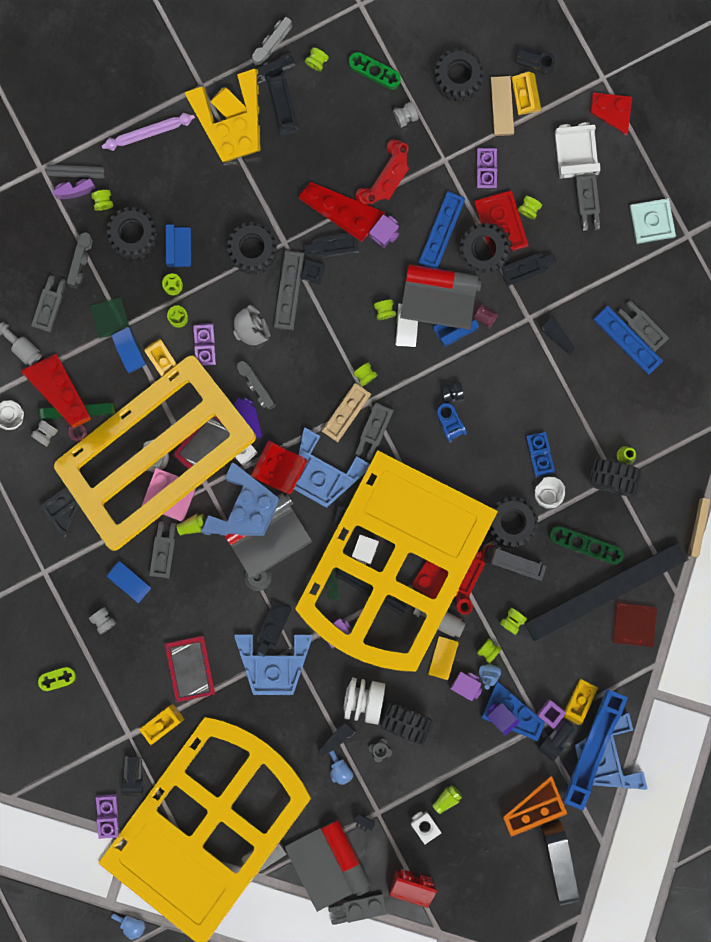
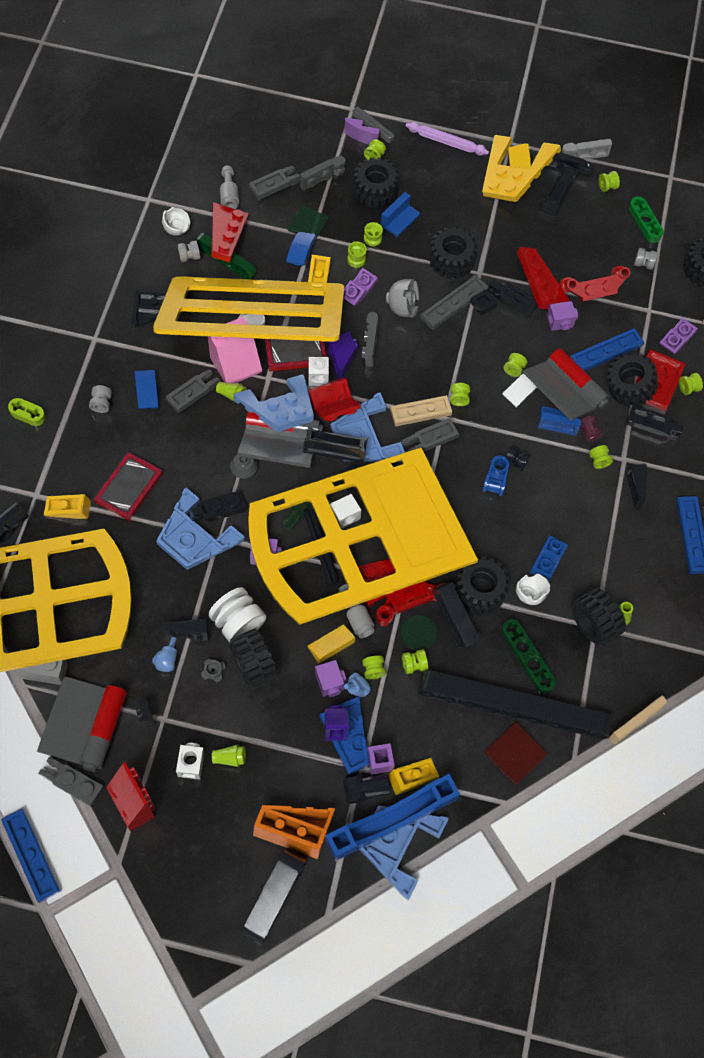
camera: 40 degrees right, 20 degrees down
clear pink bush [68,425,87,442] -> none
none -> black container [303,427,368,463]
none -> clear green piece [401,615,437,650]
none -> lime wheel [589,445,613,469]

